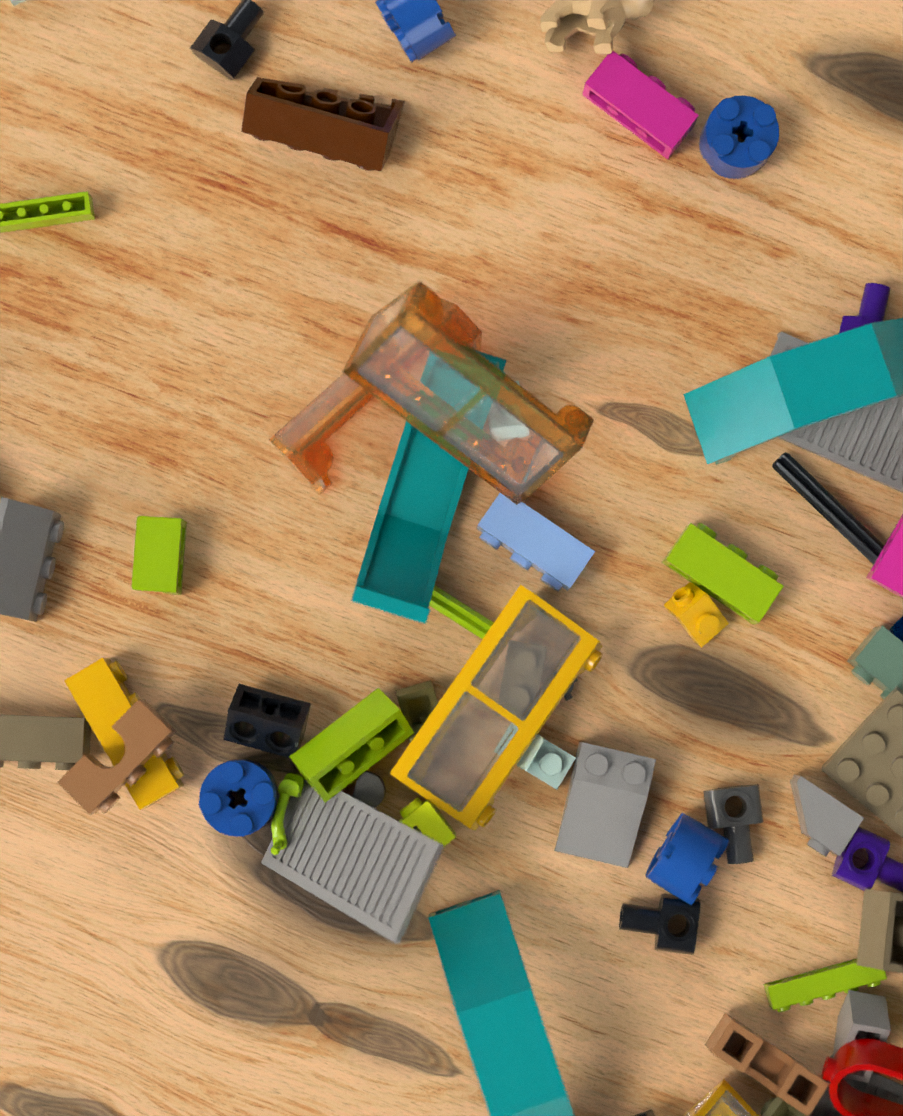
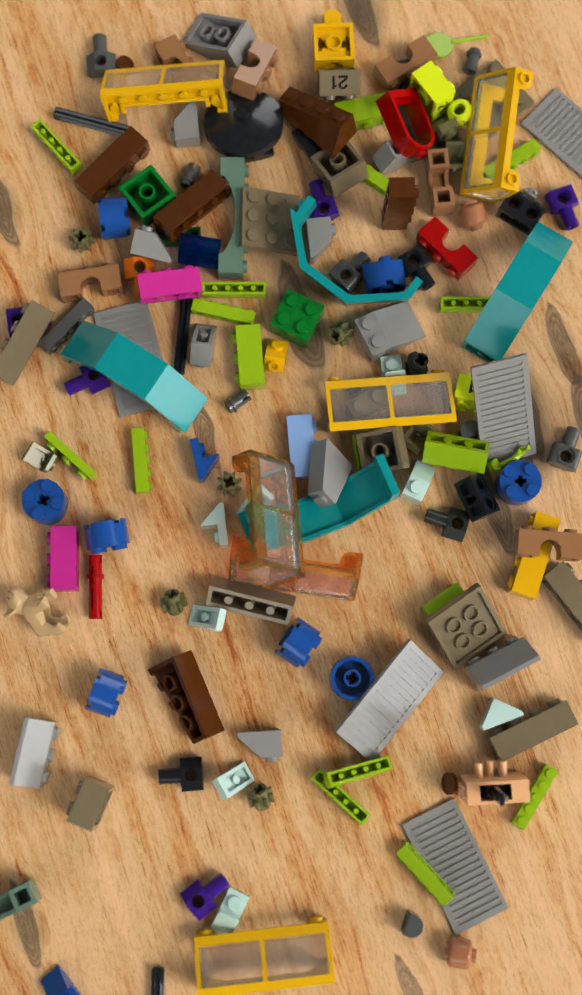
camera: 135 degrees left, 5 degrees down
none -> bracket [21,442,58,473]
none -> lime plate [44,430,98,482]
none -> blue brick [83,518,130,554]
none -> red pin [87,555,104,619]
none -> lime piece [131,427,152,495]
none -> olive gear [160,589,188,616]
none -> light aqua slope [188,604,227,632]
none -> light grey slope [190,324,217,367]
none -> blue slope [190,437,220,483]
none -> lime piece [191,297,256,325]
none -> light aqua slope [200,503,229,548]
none -> lime piece [202,282,266,298]
none -> dark tan brick [205,576,296,625]
none -> light aqua slope [212,761,255,801]
none -> olive gear [217,471,242,497]
none -> dark grey pin [224,389,252,413]
none -> light grey slope [237,730,283,762]
none -> olive gear [247,783,275,811]
none -> green brick [270,288,325,348]
none -> blue brick [275,617,322,668]
none -> teal panel [290,195,423,306]
none -> light grey slope [307,438,353,507]
none -> lime piece [323,756,393,789]
none -> olive gear [329,320,354,347]
none -> blue brick [329,656,374,701]
none -> light grey window [334,639,444,761]
none -> dark tan brick [356,426,410,471]
none -> reddish brown brick [382,177,419,230]
none -> light aqua slope [400,460,436,506]
none -> pearl dark grey piece [405,351,429,386]
none -> red arch [416,216,478,281]
none -> pearl dark grey piece [424,507,470,542]
none -> dark tan plate [425,583,506,670]
none -> lime piece [439,297,490,313]
none -> nougat head [458,200,487,232]
none -> dark grey piece [546,426,582,472]

